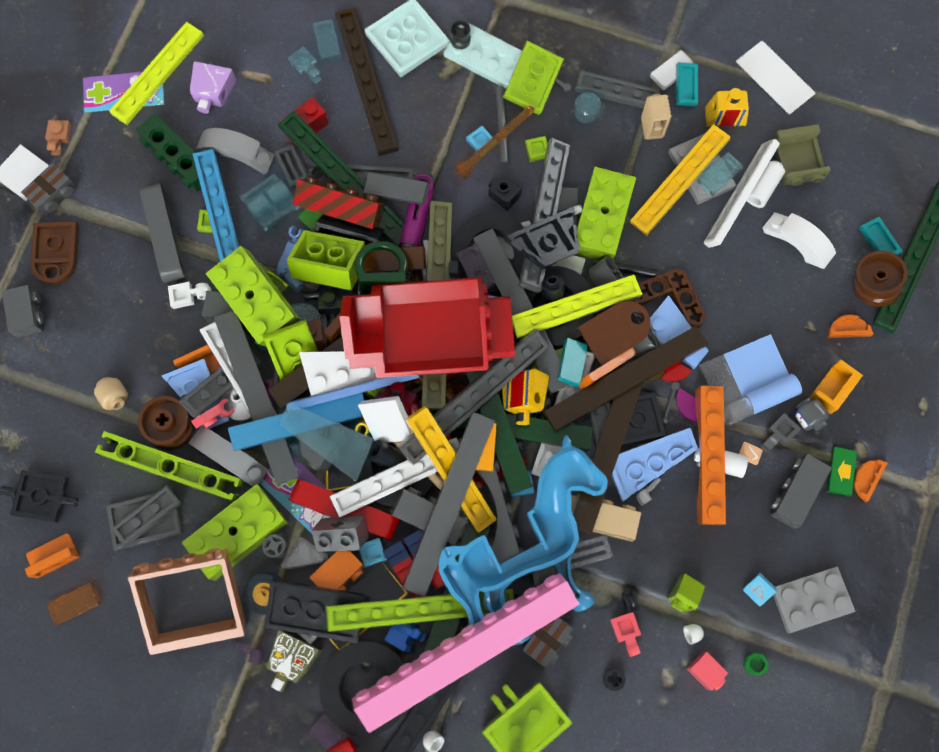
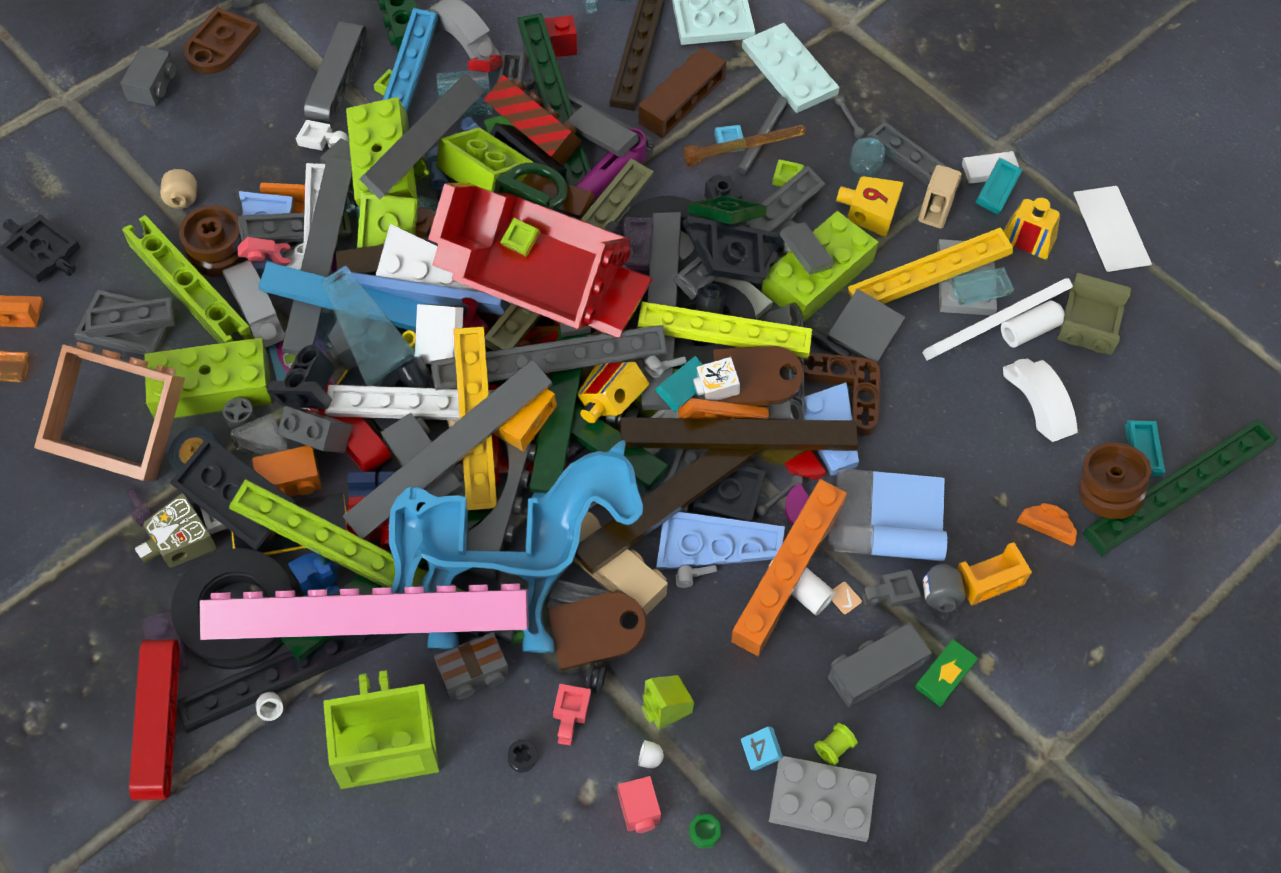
camera: 25 degrees right, 15 degrees down
medium azure tile [359,538,387,568] -> none
pearl dark grey wheel [450,20,471,50] -> none
lime tile [502,41,563,115] -> none
orange tile [853,460,888,502] -> none
none -> black tile [267,344,334,409]
none -> dark grey tile [359,72,485,200]
none -> red tile [467,55,503,72]
none -> lime tile [500,218,540,257]
none -> reddish brown tile [548,592,648,671]
none -> reddish brown brick [638,47,727,138]
none -> light grey hand [644,355,687,378]
none -> dark green tile [689,195,767,224]
none -> white brick [693,357,740,401]
none -> dark grey tile [780,222,834,275]
none -> lime bush [814,722,858,766]
none -> dark grey tile [827,289,905,362]
none -> yellow torso [836,176,903,237]

